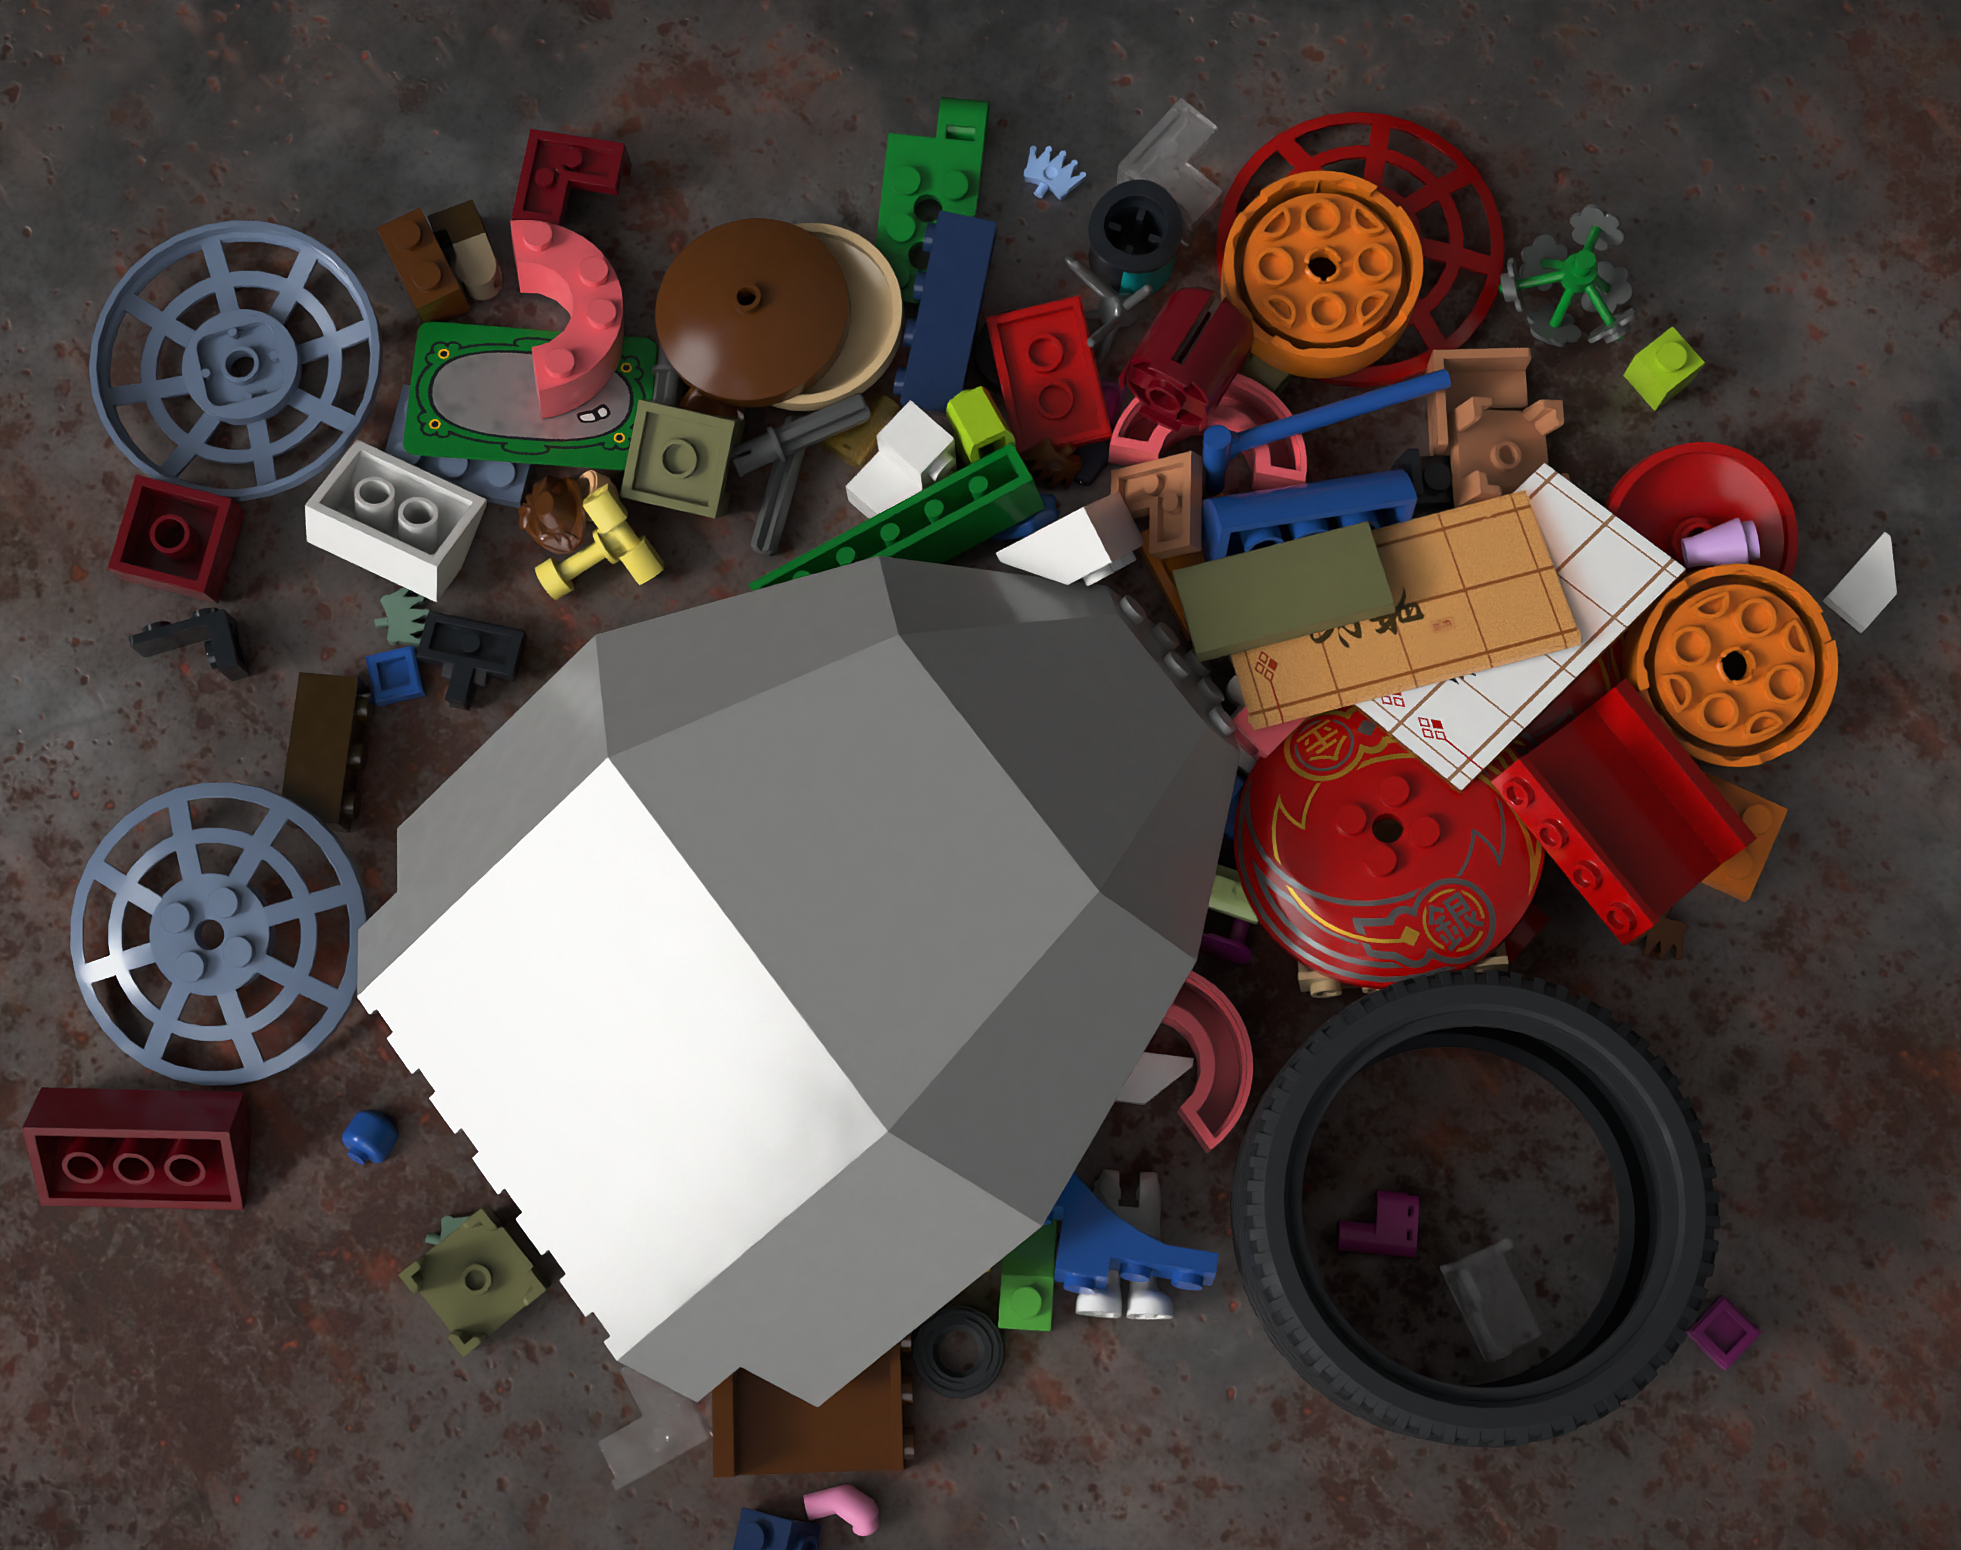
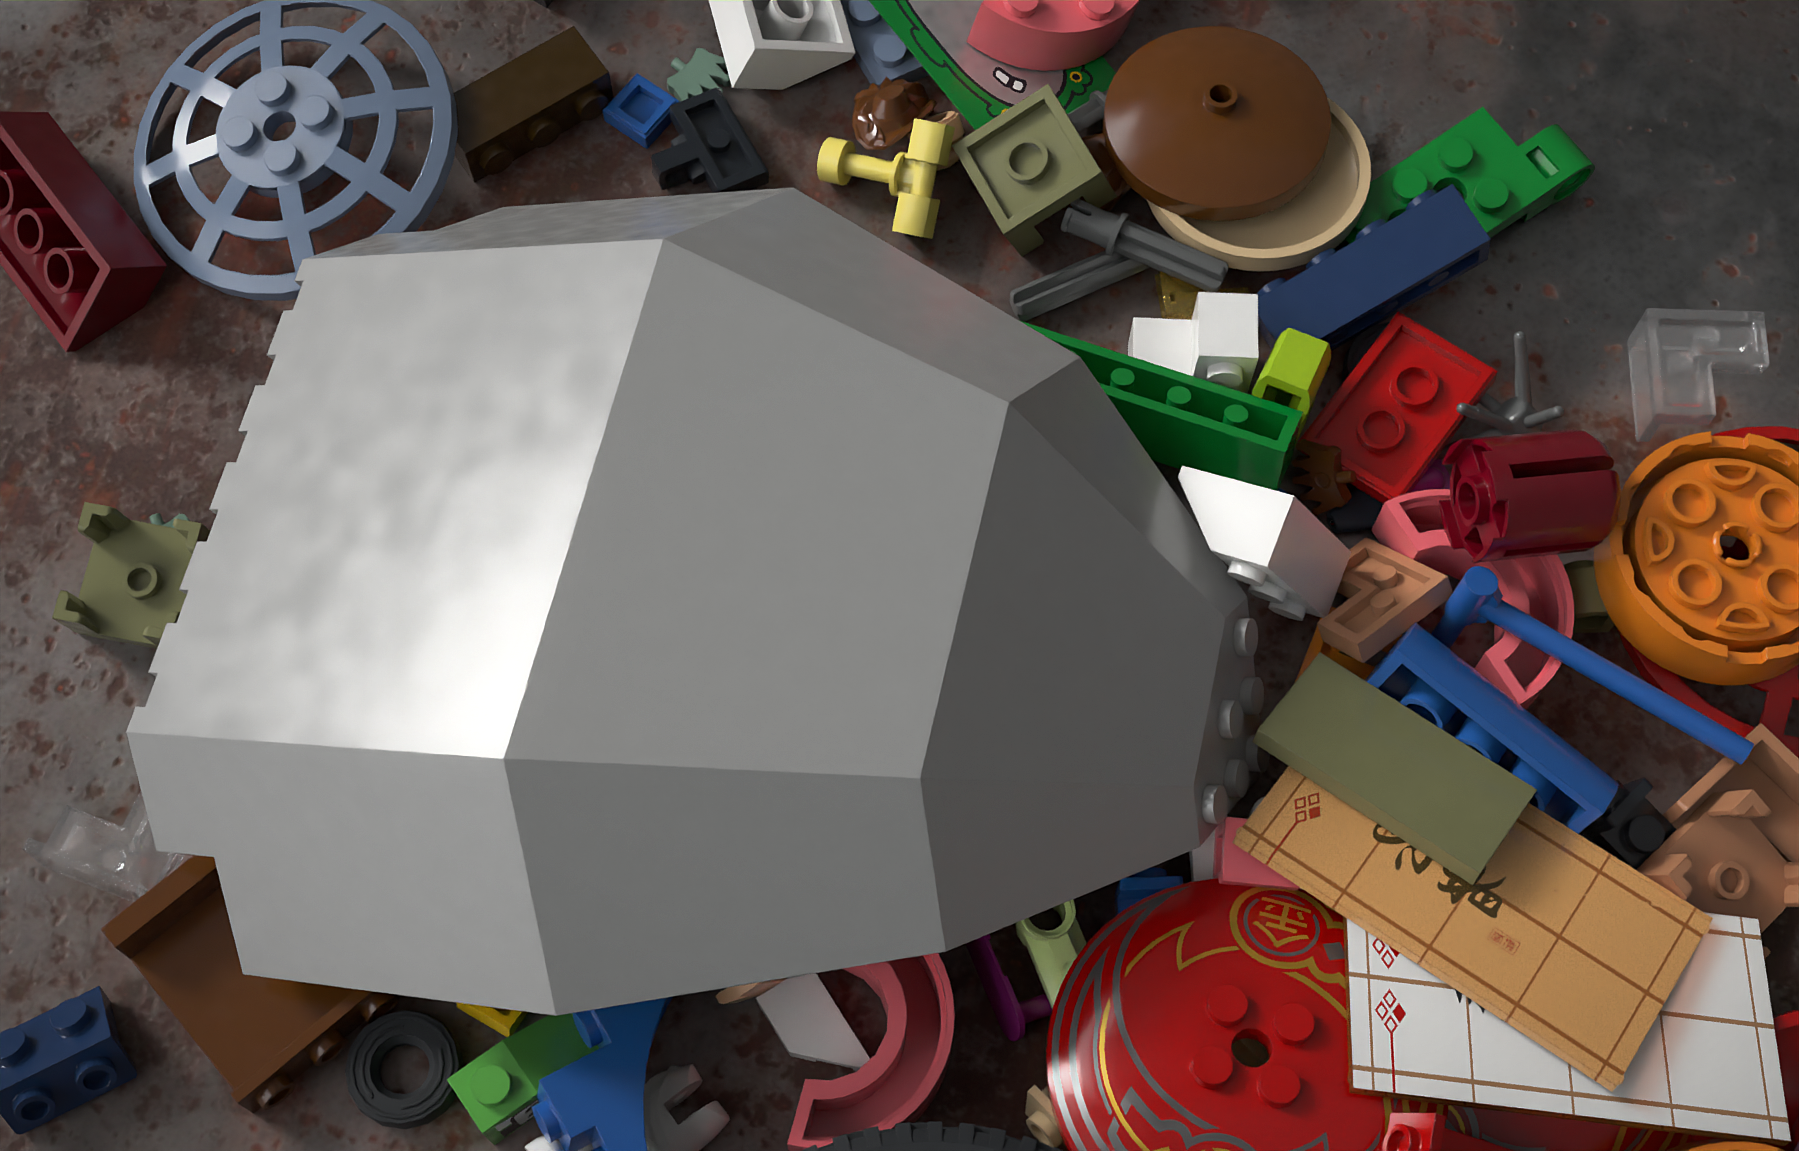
camera: 45 degrees right, 10 degrees down
blue piece [342,1110,399,1165] -> none
bright pink arm [803,1484,880,1536] -> none
light blue piece [1024,146,1086,200] -> none
black hat [1088,179,1183,295] -> none

